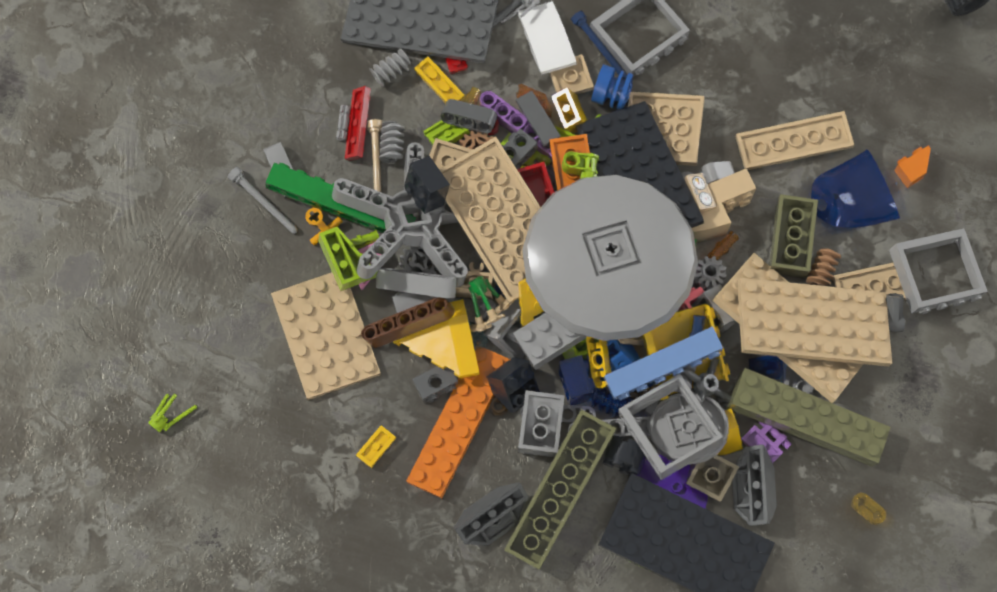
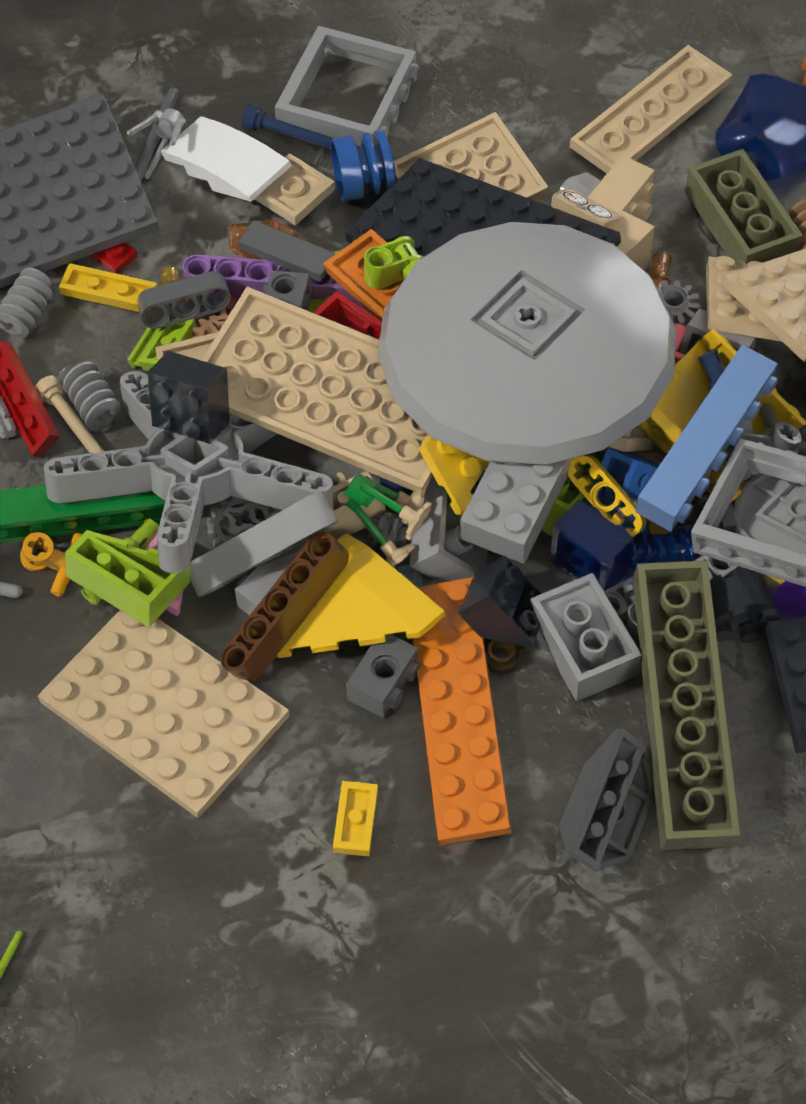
camera: 30 degrees left, 15 degrees down
yellow brick [552,88,587,134] -> none

